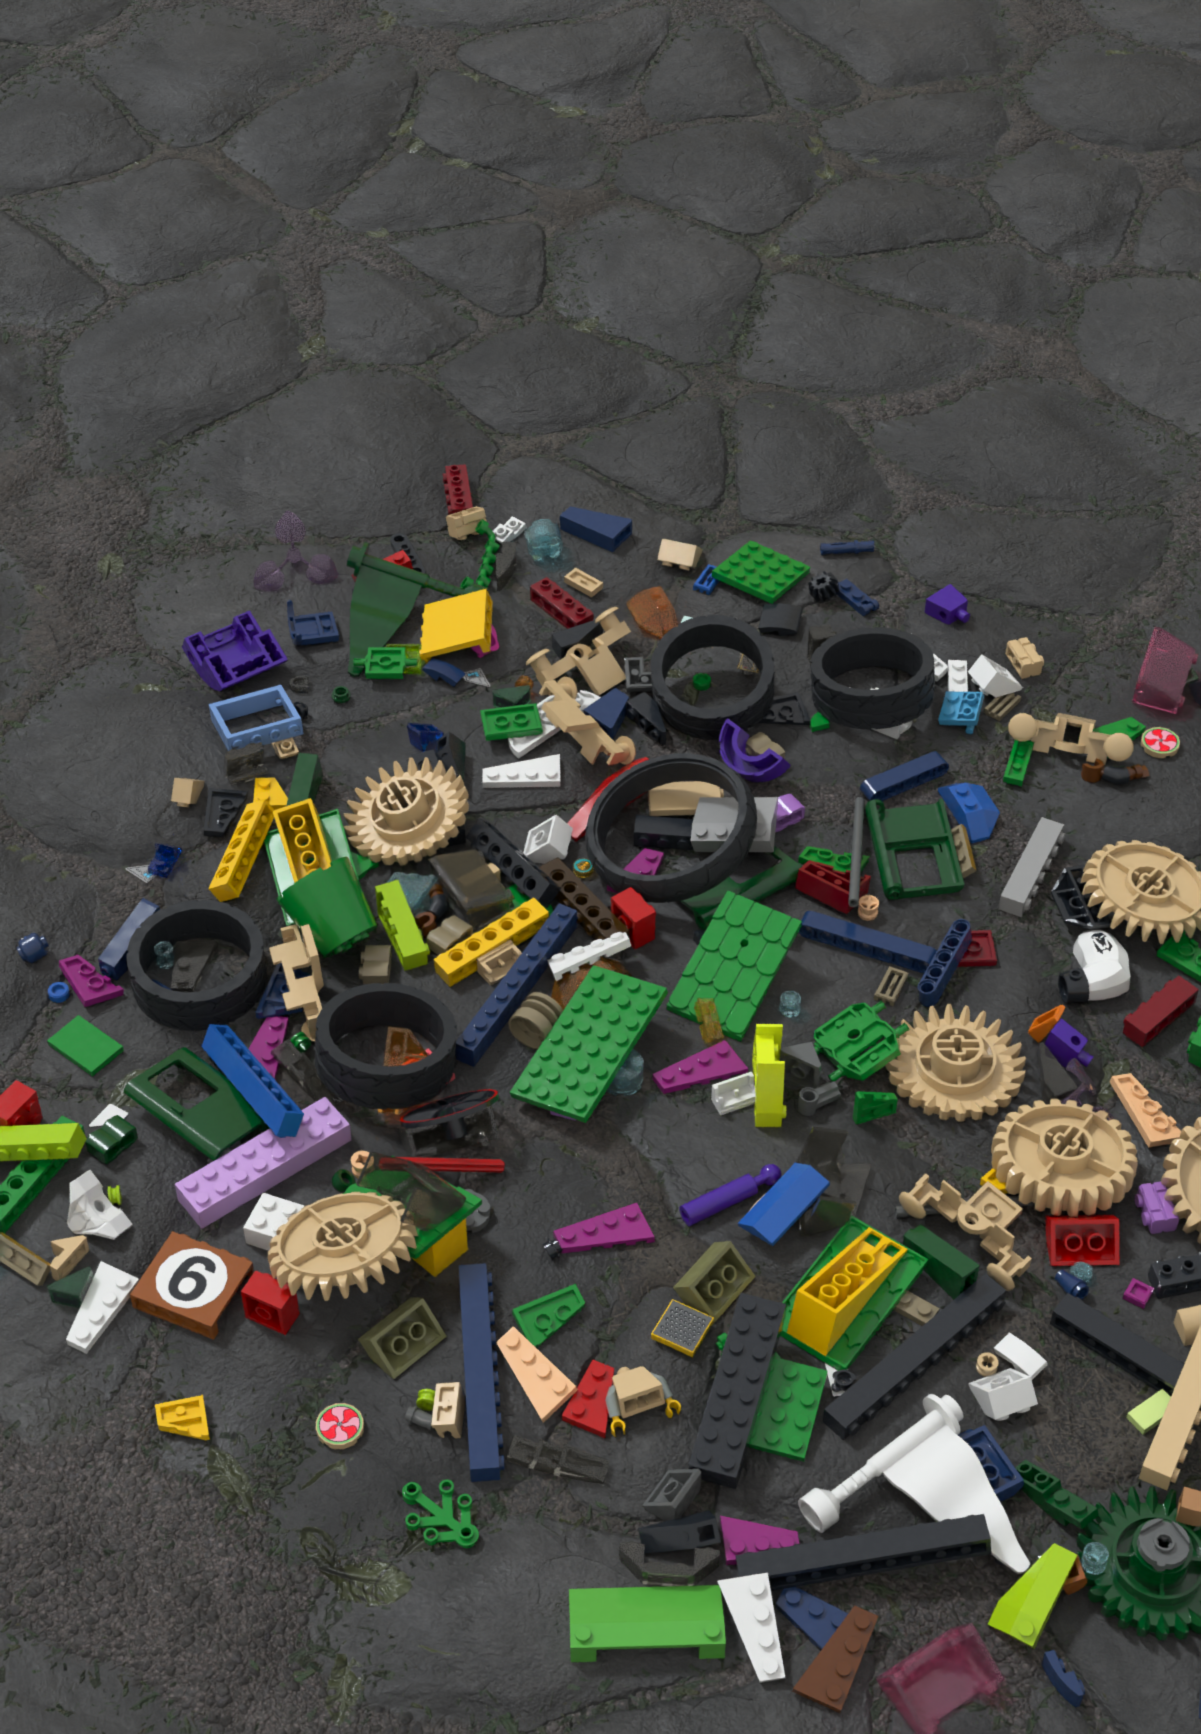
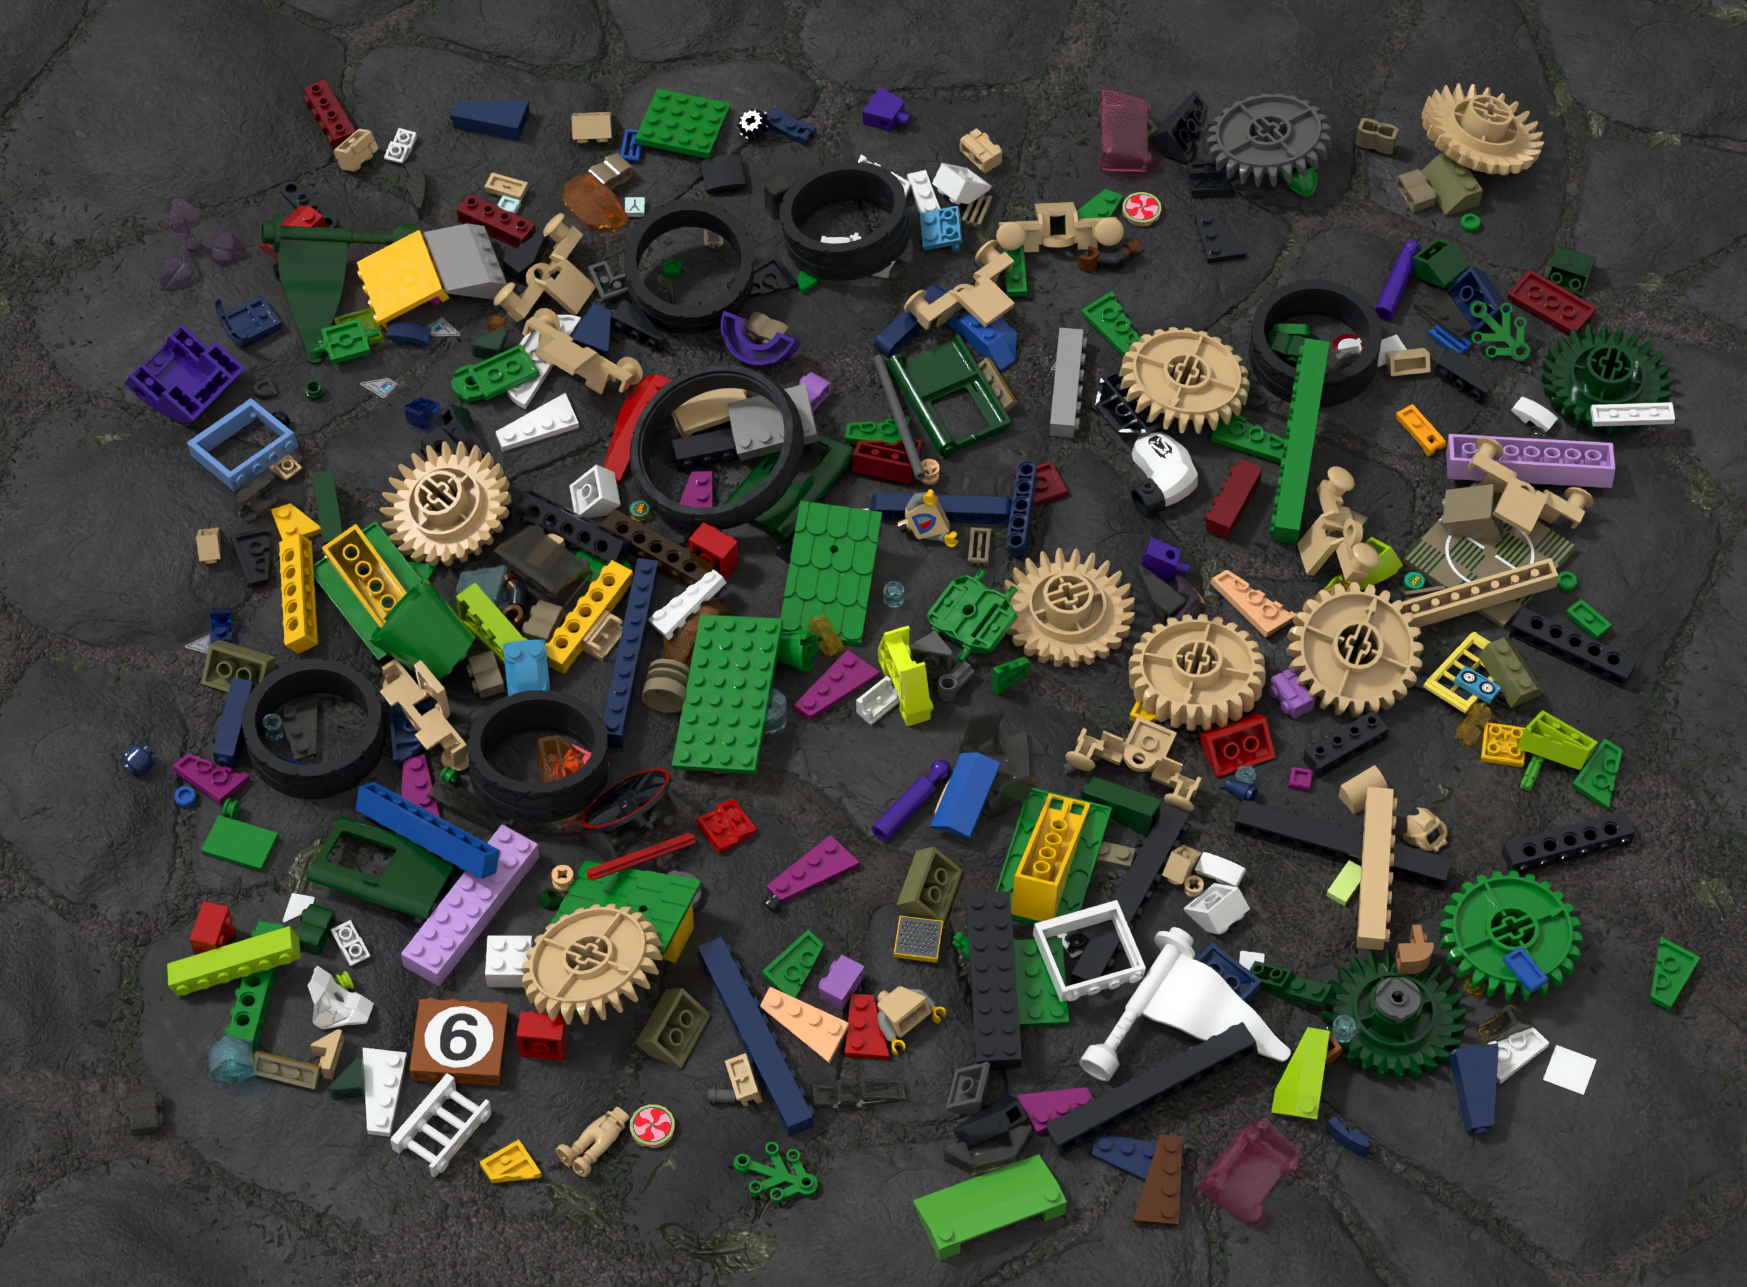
camera: 20 degrees left, 10 degrees up
clear smoke windscreen [356,1151,466,1231] -> none
lime bush [416,1389,435,1411] -> none
green bar [460,519,500,589] -> none
clear light blue brick [524,519,563,561] -> none
white wing [717,1573,785,1683] -> none
dark blue pin [820,540,874,555] -> none
orange slope [1028,1004,1065,1043] -> none
none -> olive slope [201,640,277,692]
none -> green bush [222,798,240,819]
none -> white slope [331,920,370,967]
none -> light grey sticker [360,378,397,398]
none -> white fence [390,1073,491,1178]
none -> light grey slope [423,224,507,300]
none -> green plate [451,365,484,404]
none -> light aqua tile [498,195,521,214]
none -> dark azure slope [503,640,550,696]
none -> tan piece [556,1107,630,1177]
none -> dark tan brick [588,153,633,194]
none -> red slope [695,799,757,854]
none -> green cone [777,630,818,672]
none -> medium lavender brick [818,955,865,1010]
none -> torso [898,489,959,548]
none -> tan piece [904,240,1015,330]
none -> white window [1033,900,1146,1002]
none -> green wing [1081,291,1140,357]
none -> tan slope [1162,844,1202,885]
none -> white sticker [1239,951,1265,970]

